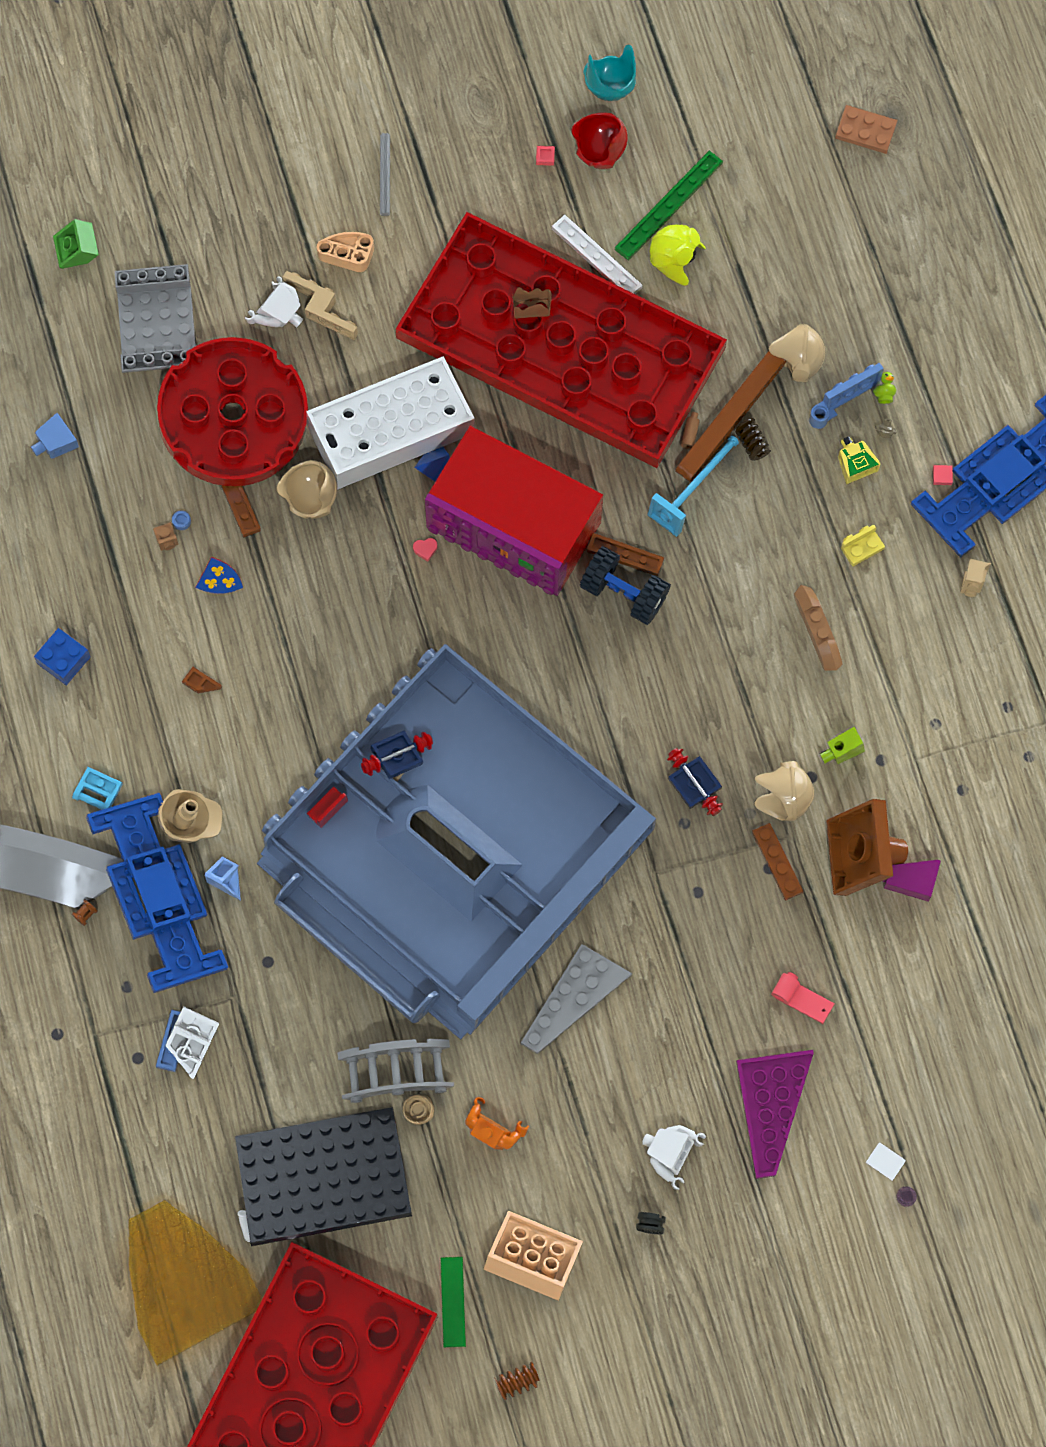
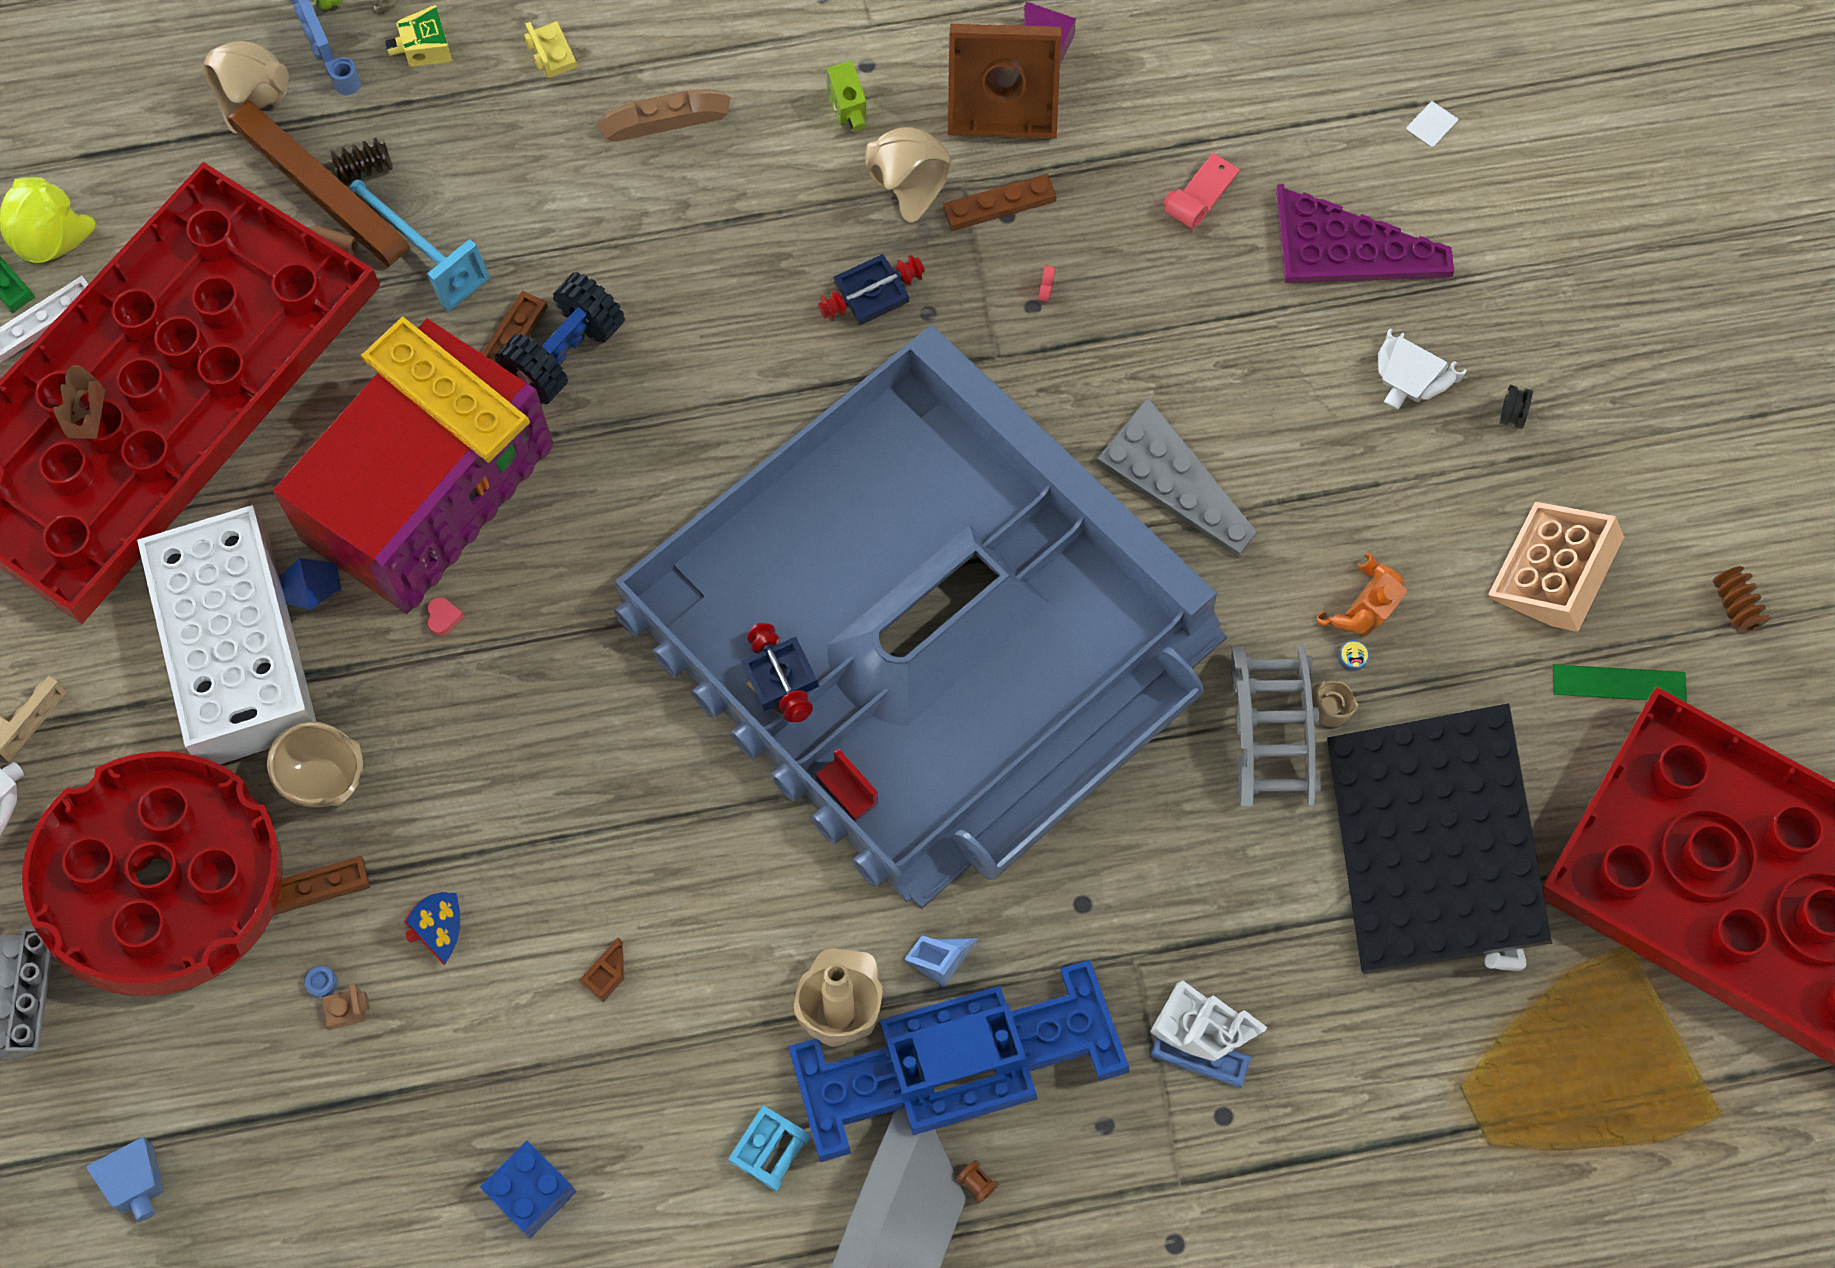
camera: 80 degrees left, 5 degrees down
clear purple plate [896,1186,917,1207] -> none
none -> yellow tile [361,316,530,463]
none -> coral tile [1038,265,1056,302]
none -> tile [1338,640,1370,671]

